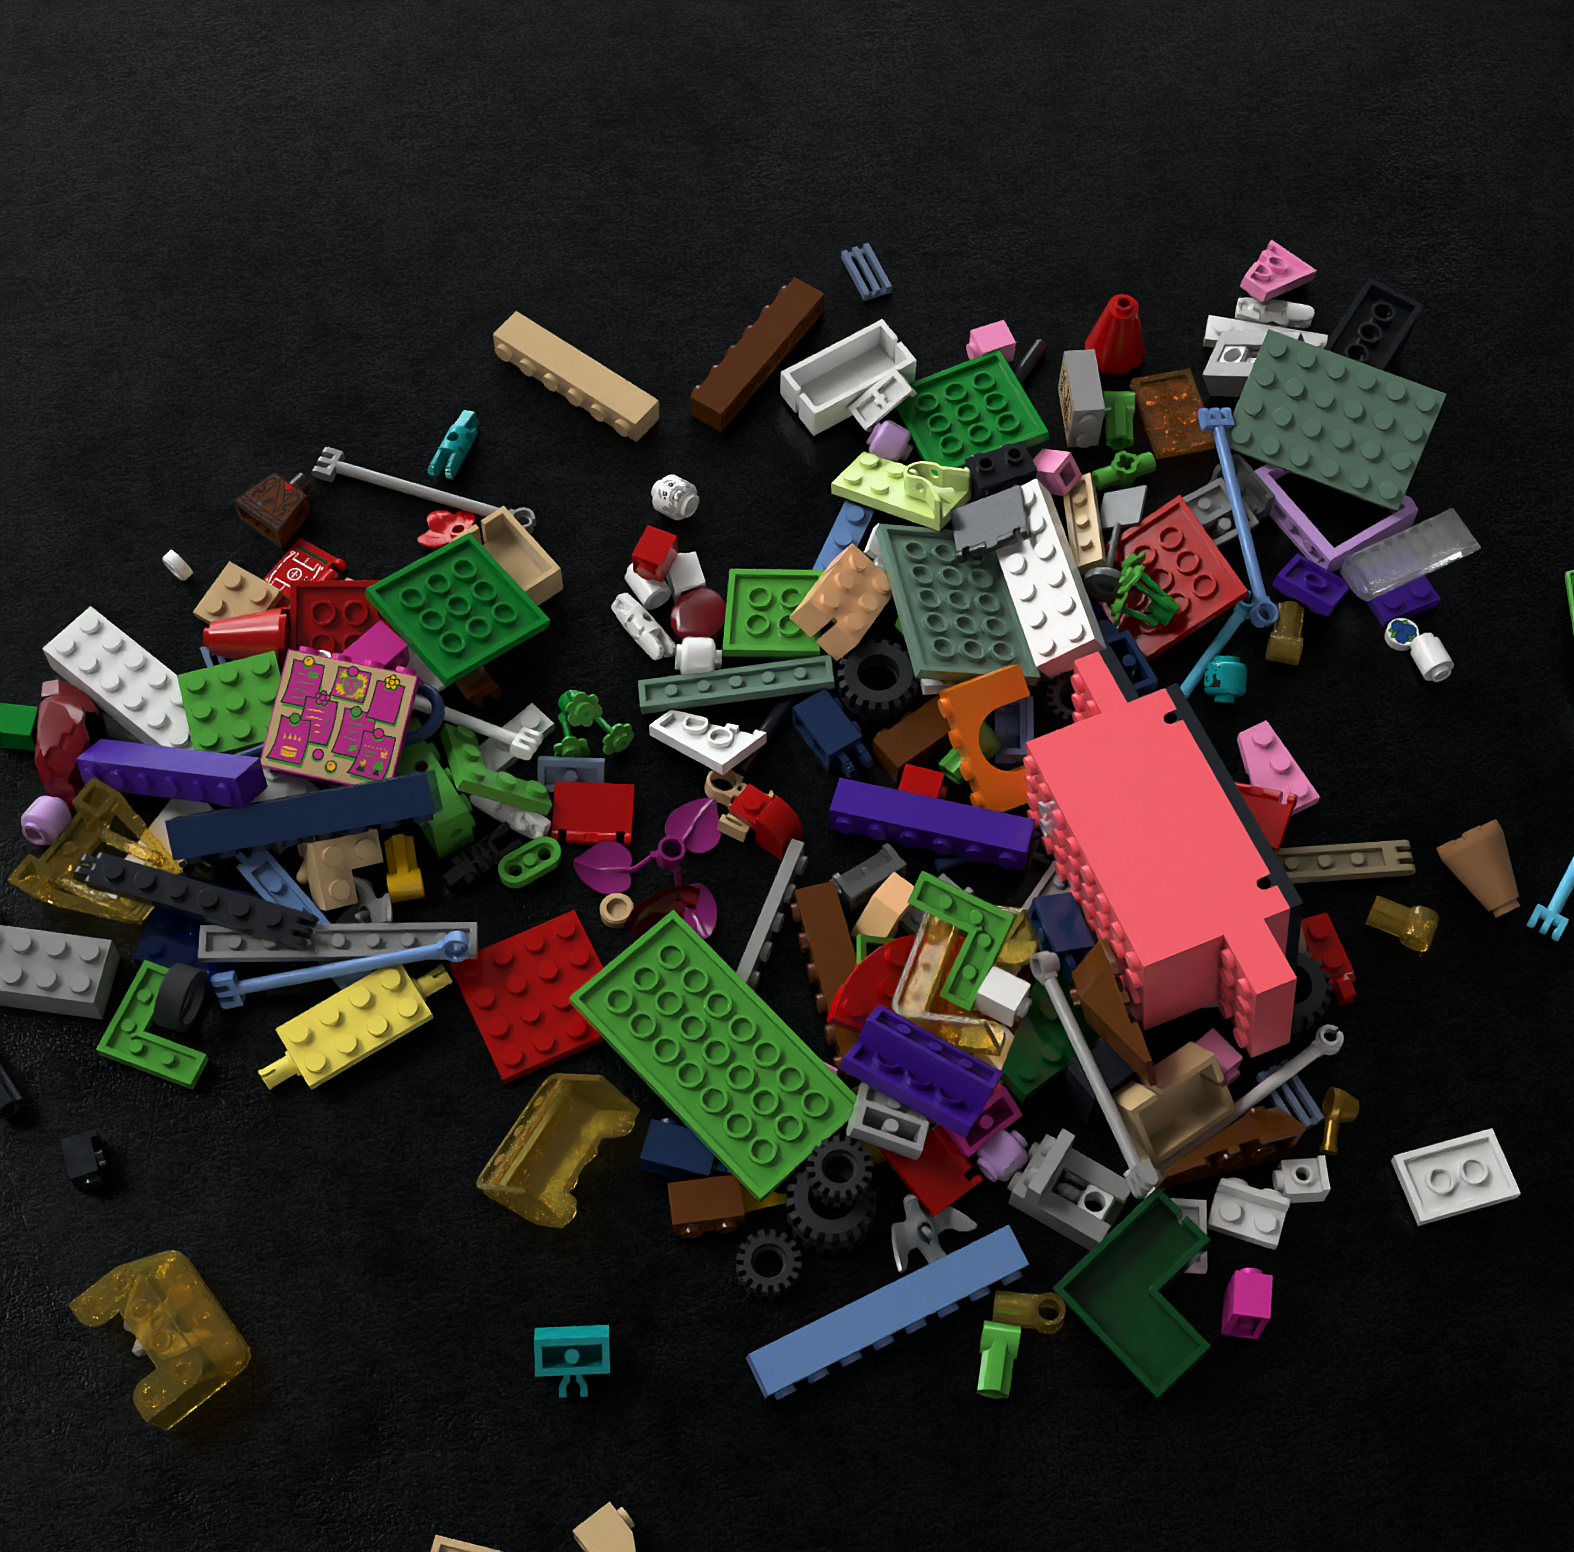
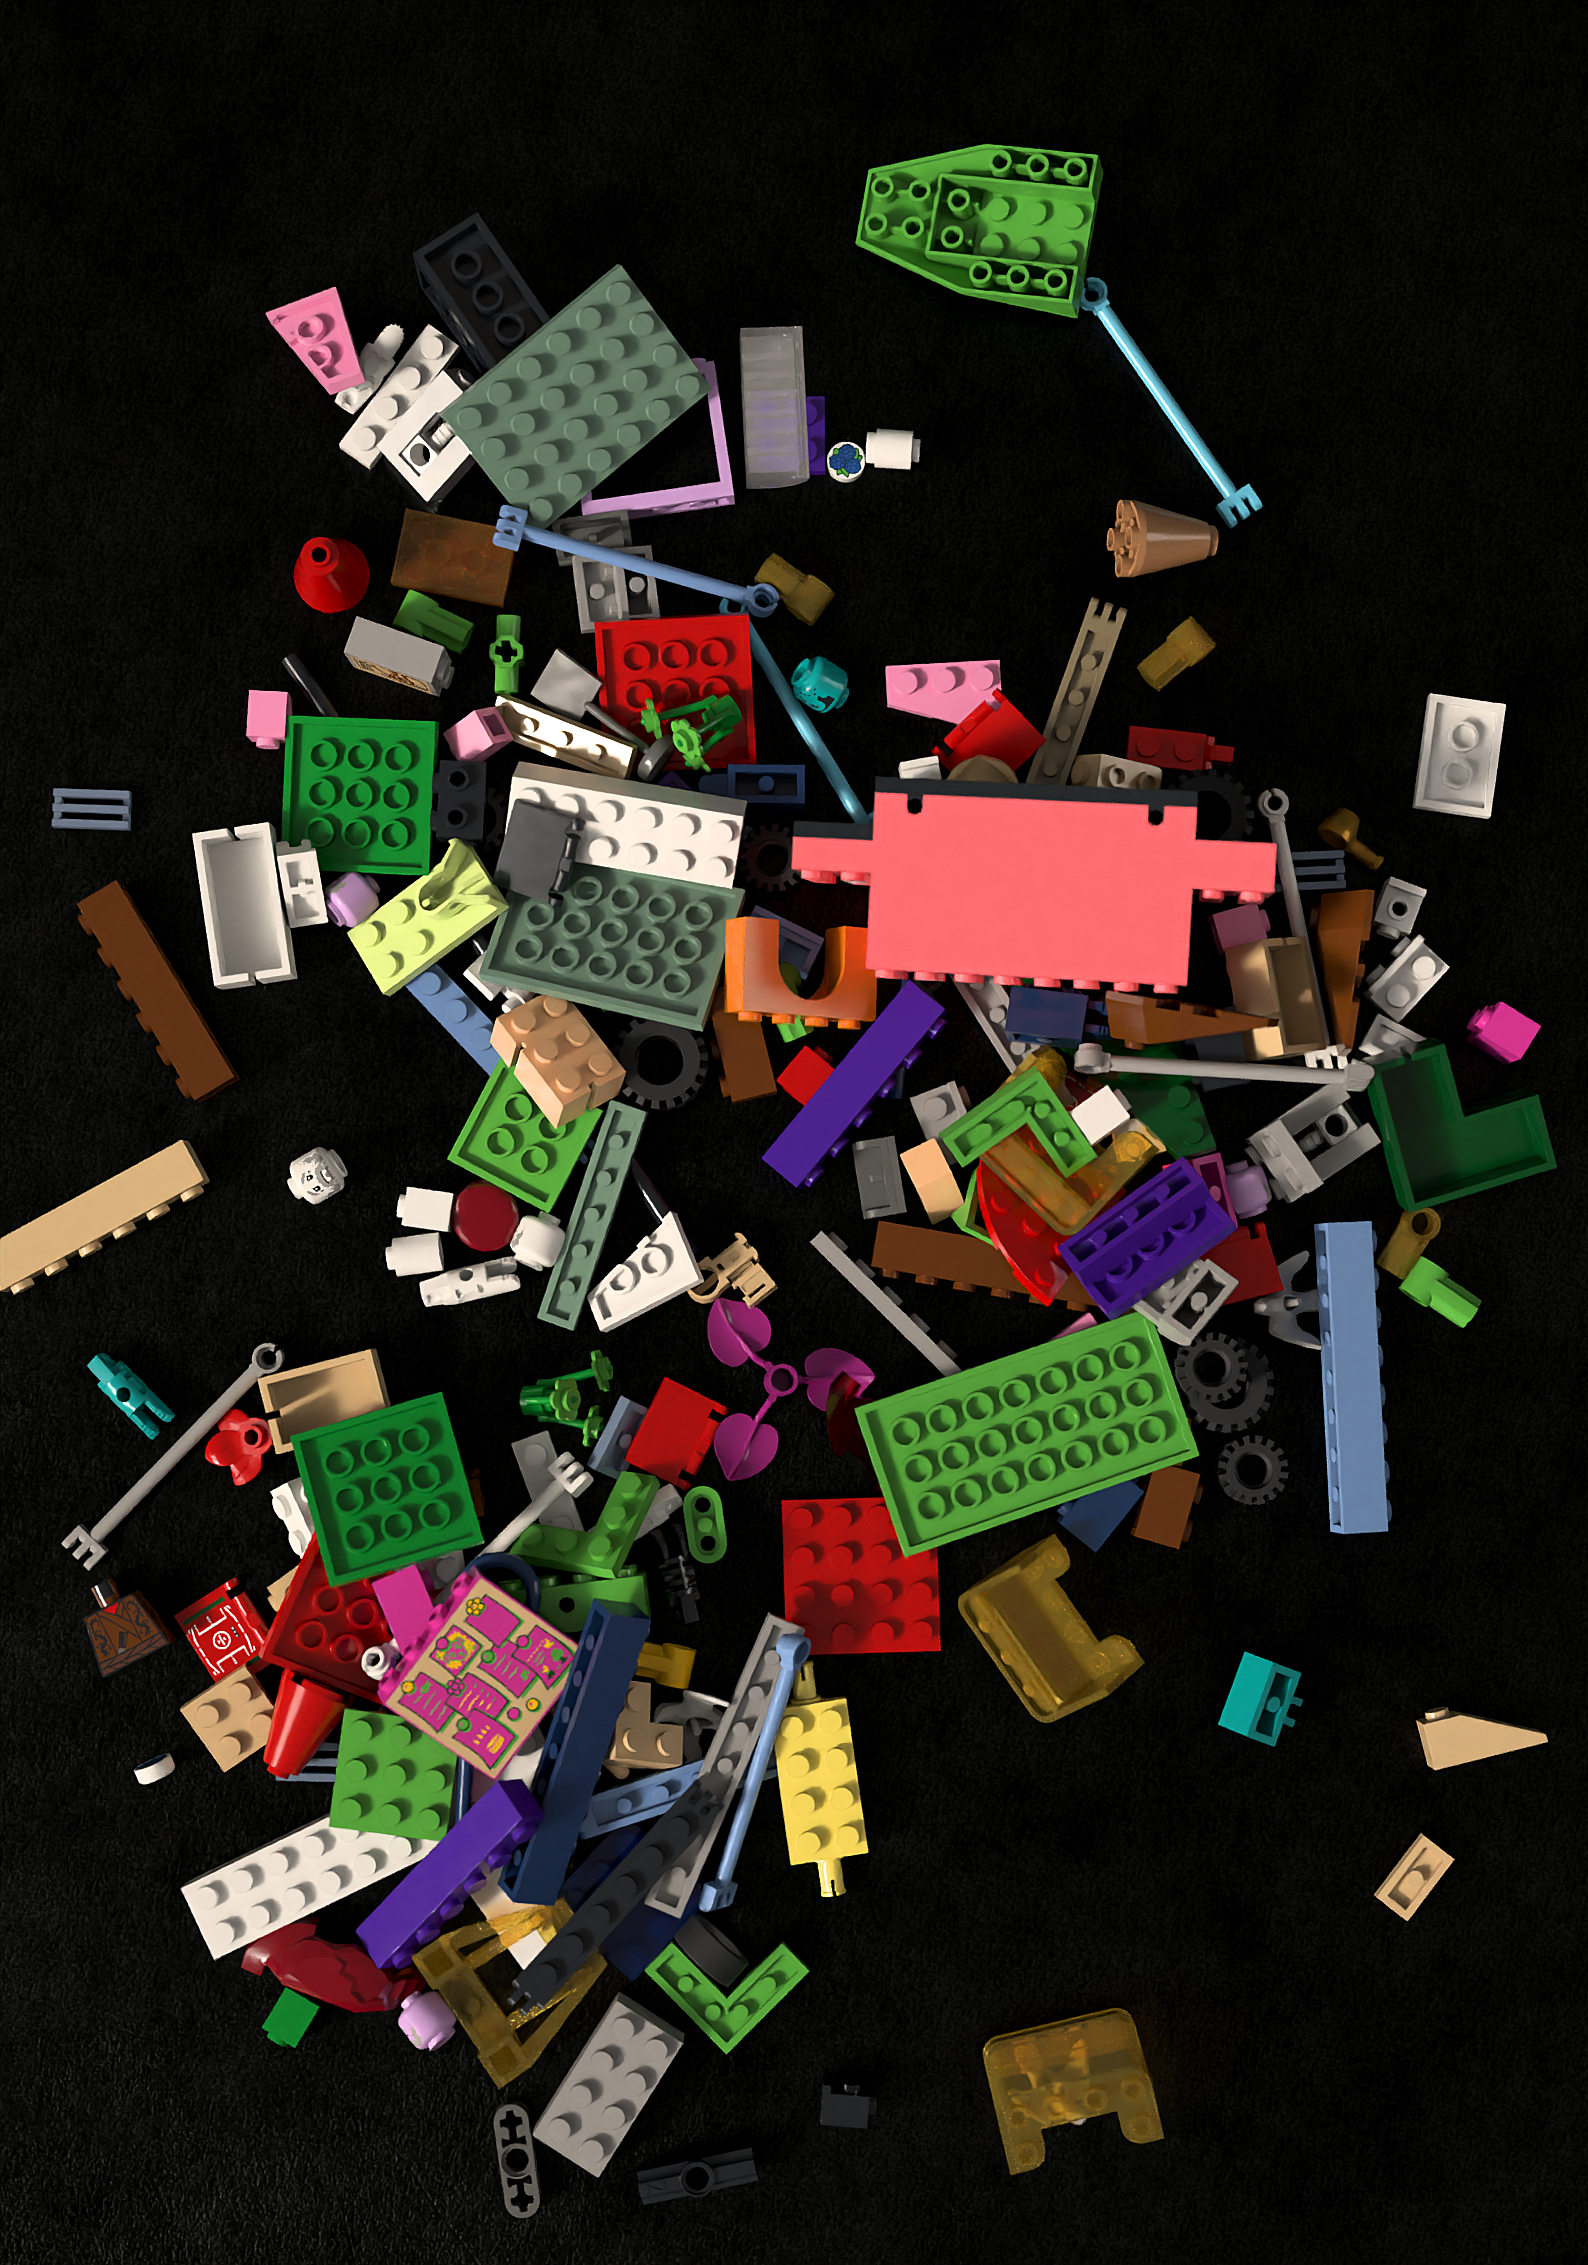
camera: 65 degrees left, 25 degrees up
tan tile [600,893,634,929] -> none
red brick [632,525,678,583] -> none
red brick [729,783,802,861] -> none
dark blue hinge [792,689,874,779] -> none
dark purple plate [1272,553,1352,617] -> none

